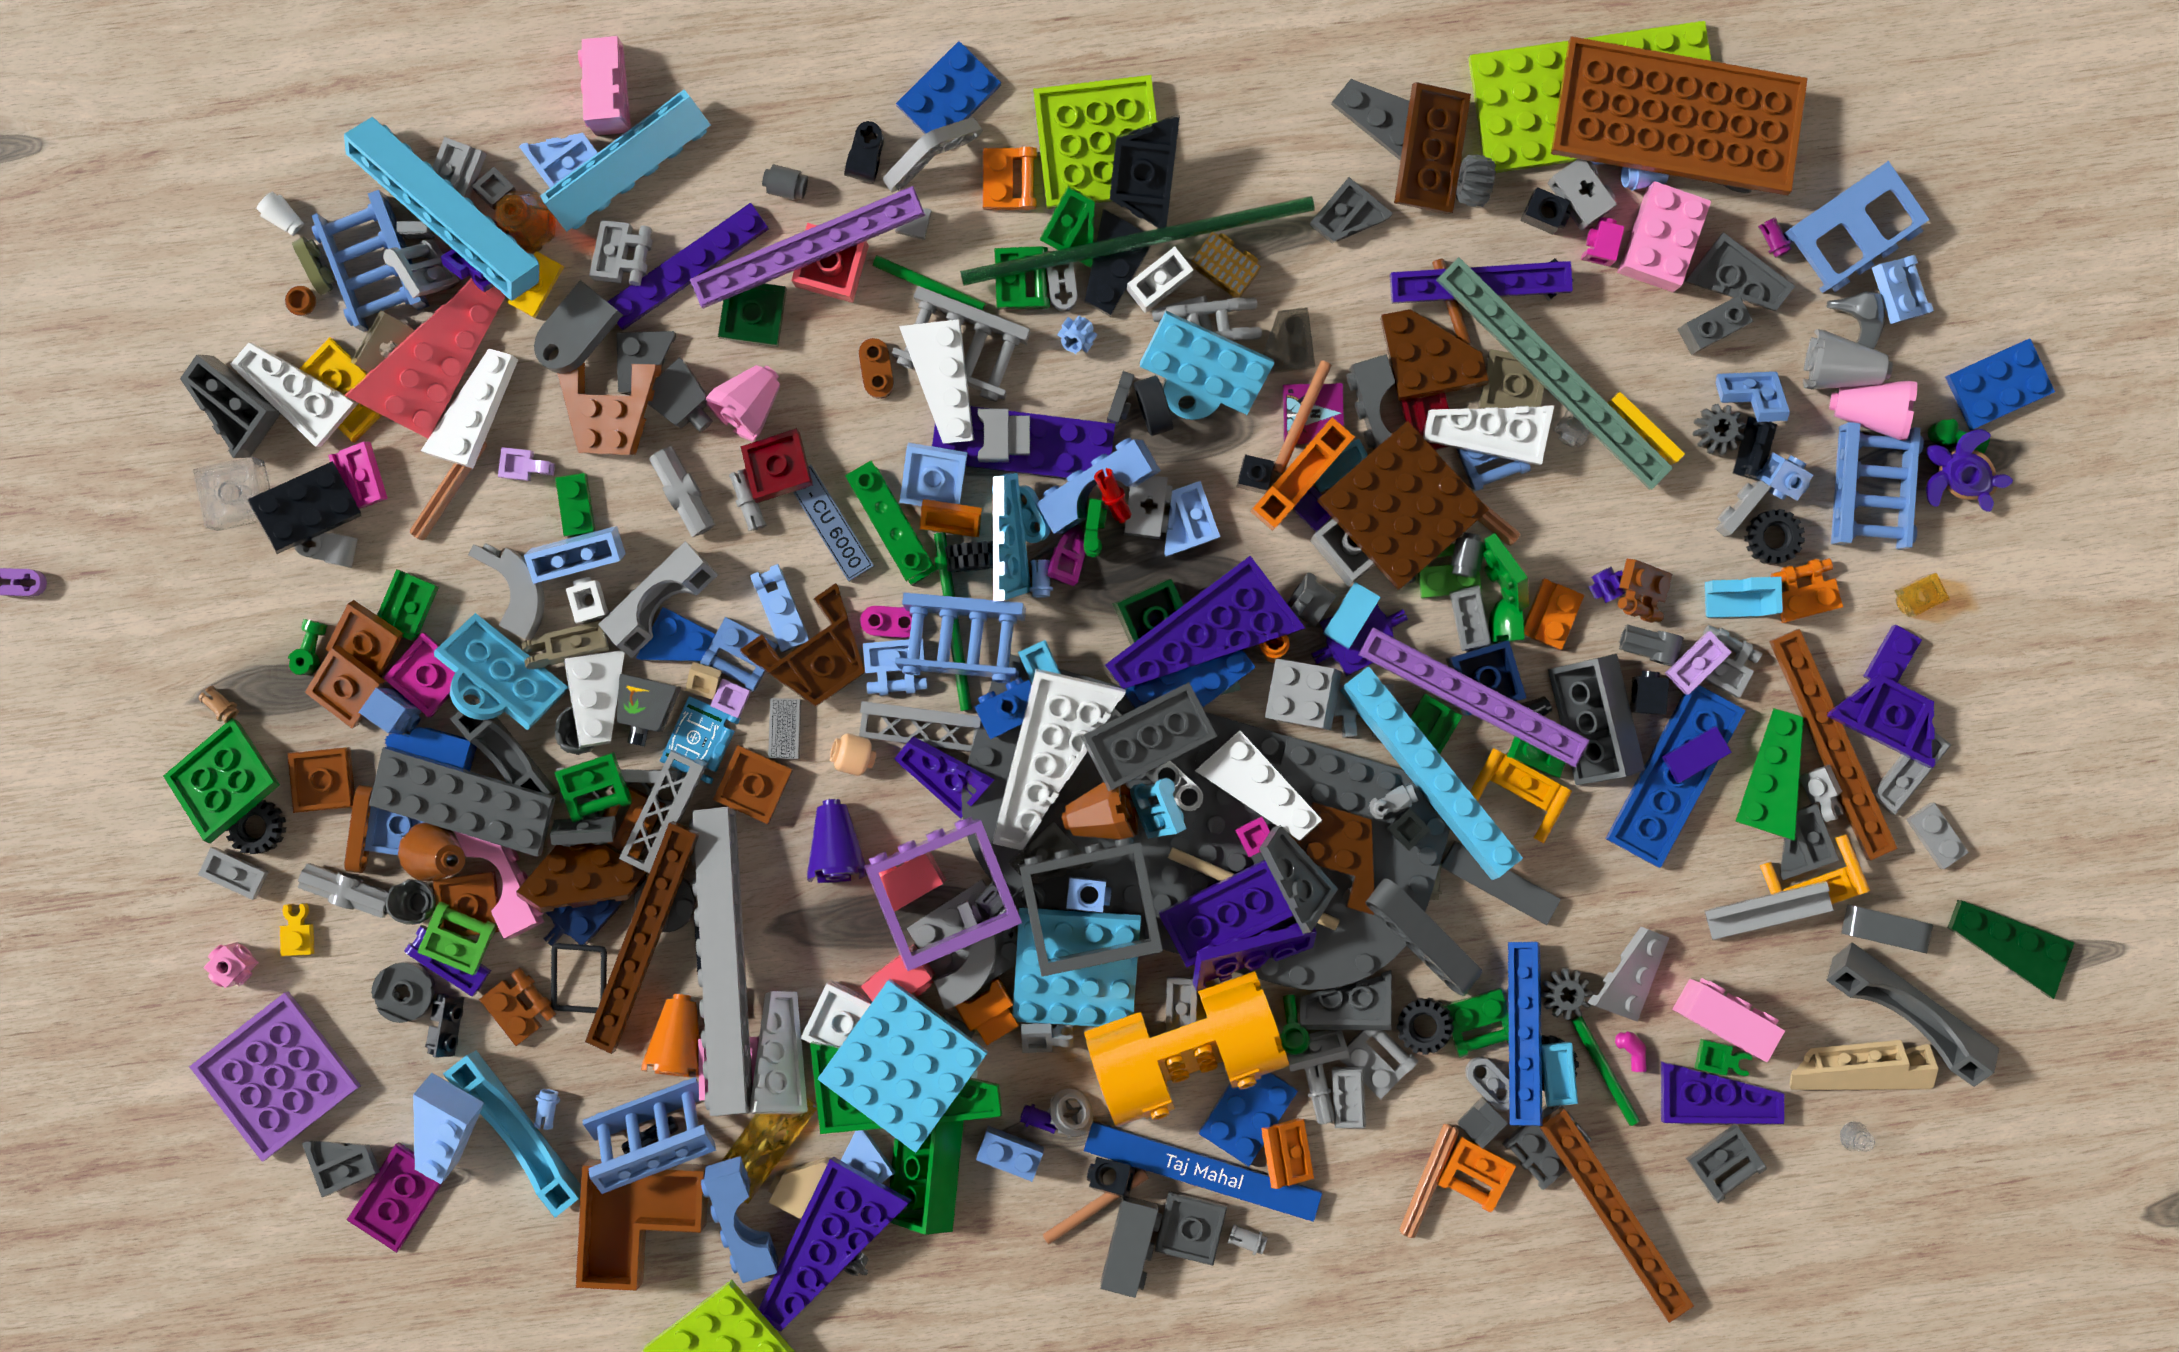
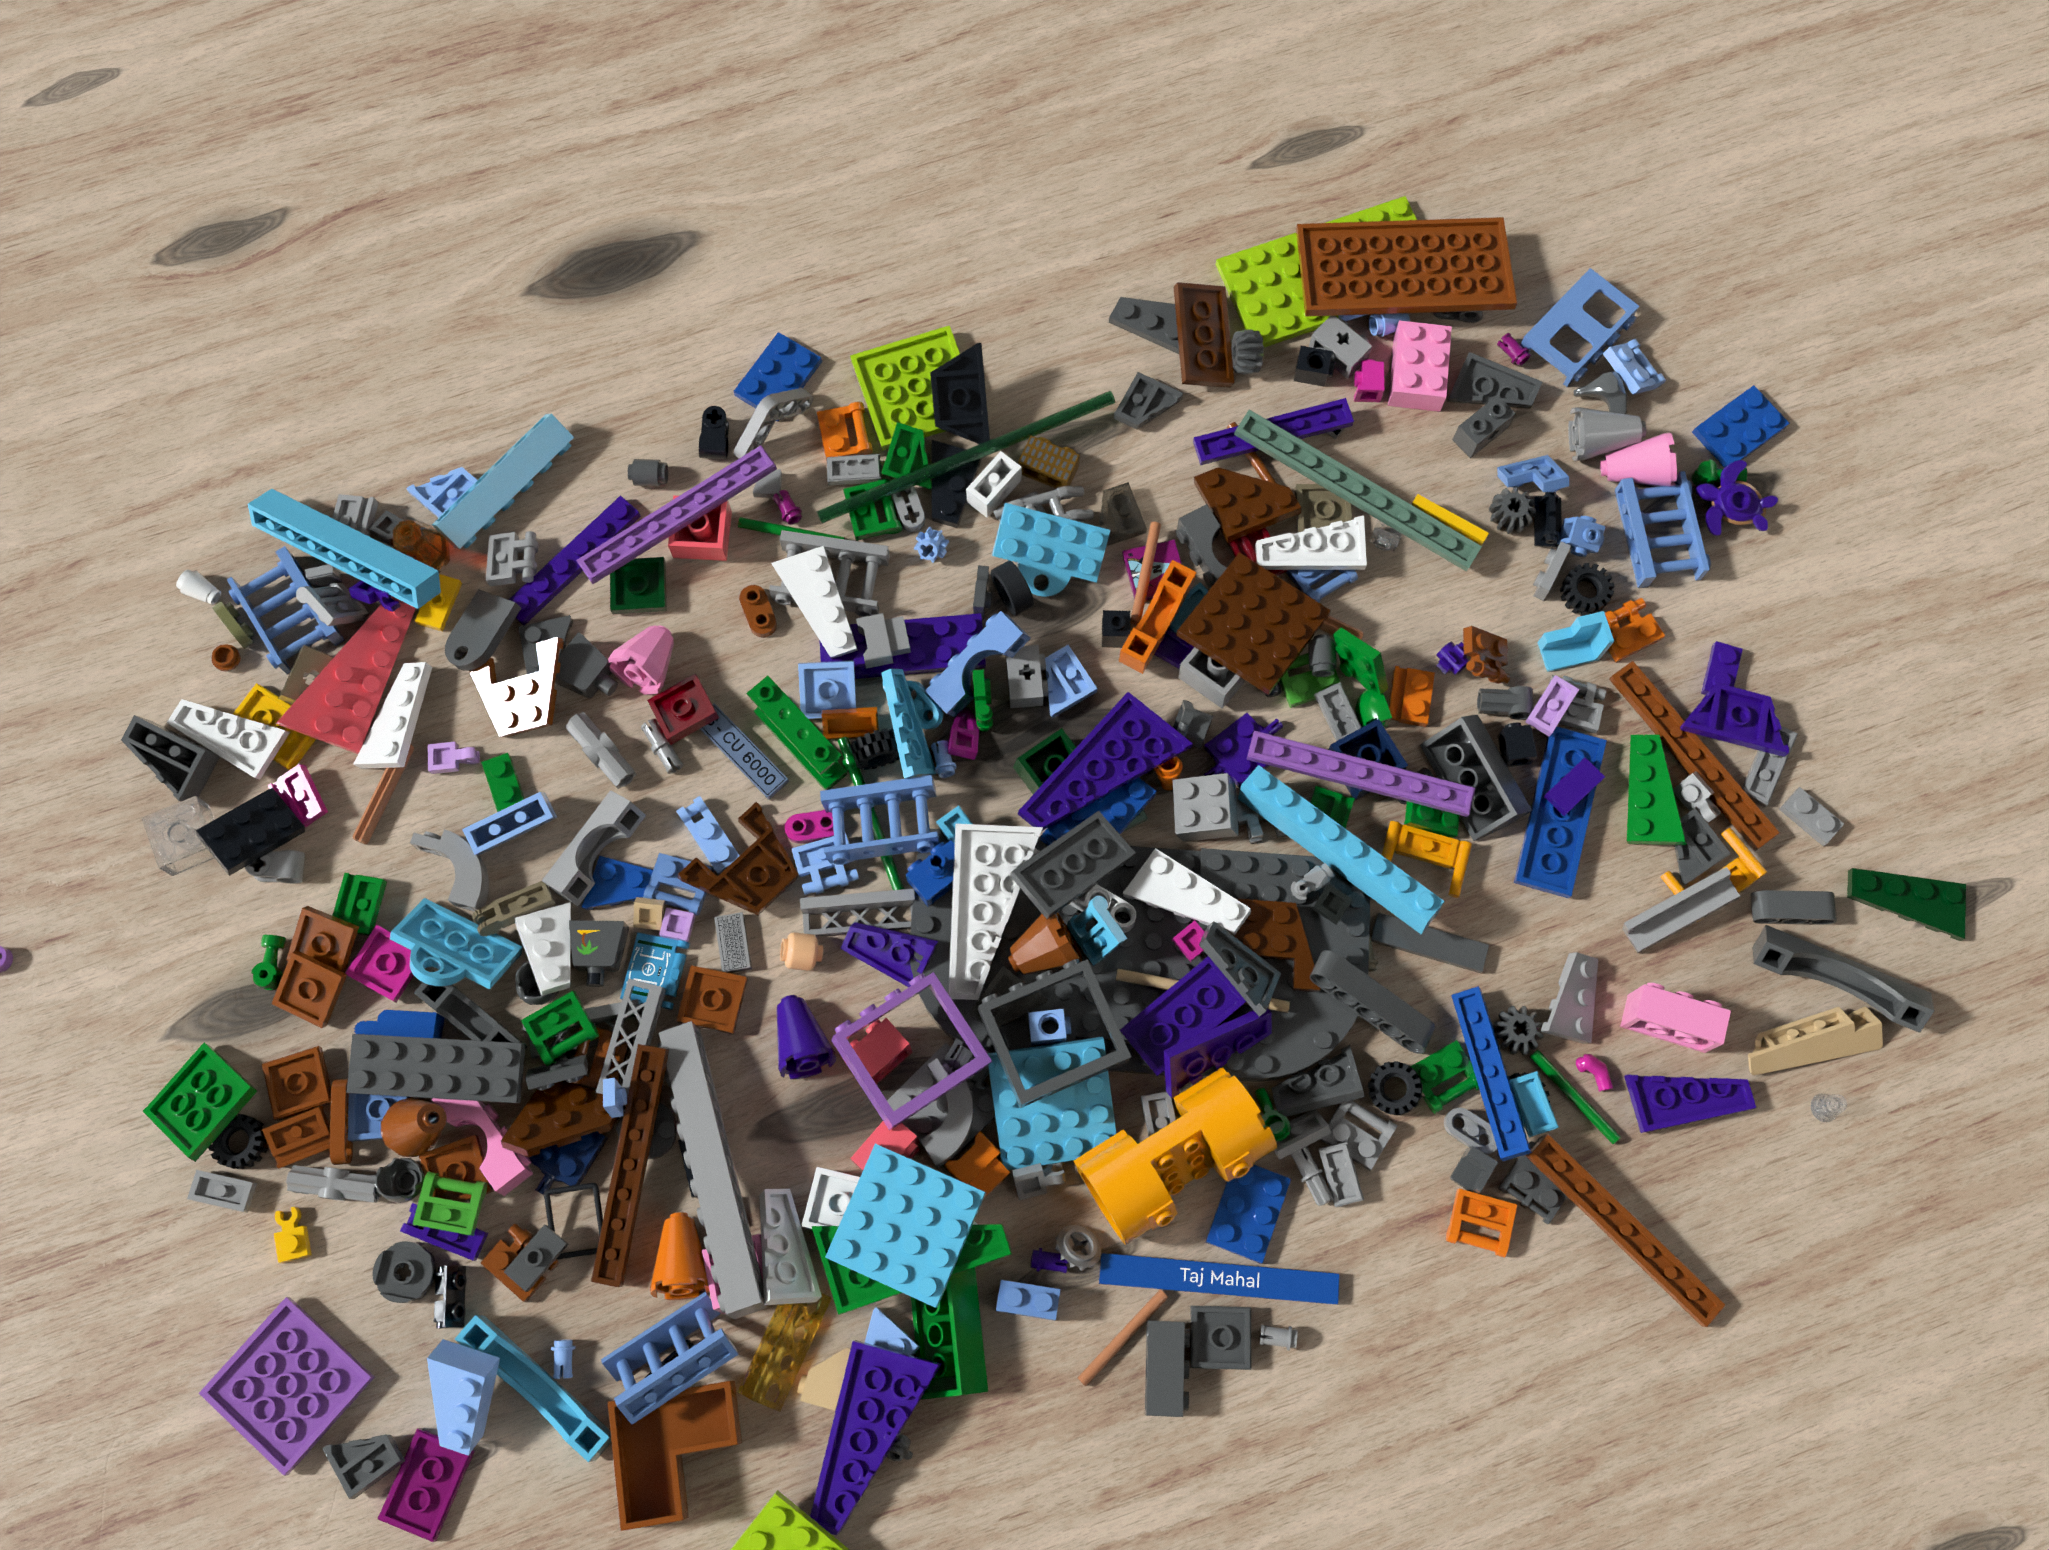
camera: 15 degrees left, 15 degrees down
medium nougat pin [199,686,239,723] -> none
bright pink brick [203,942,259,988] -> none
medium blue brick [358,687,421,733] -> none
white brick [566,577,610,624] -> none
bright pink wedge [578,36,631,136] -> none
medium blue arch [701,1156,778,1283] -> none
black brick [1087,1157,1136,1199] -> none
red axle [1094,468,1132,523] -> none
orange plate [1261,1118,1314,1189] -> none
medium azure tile [1323,582,1381,649] -> none
nougat axle [1399,1124,1459,1238] -> none
dark grey plate [1686,1124,1767,1203] -> none
green plate [1694,1039,1752,1076] -> none
clear yellow brick [1894,573,1950,617] -> none
none -> dark orange plate [262,1105,330,1169]
none -> dark grey plate [504,1224,569,1292]
none -> light blue plate [603,1078,627,1118]
none -> magenta pin [772,490,802,525]
none -> light grey plate [826,454,881,485]

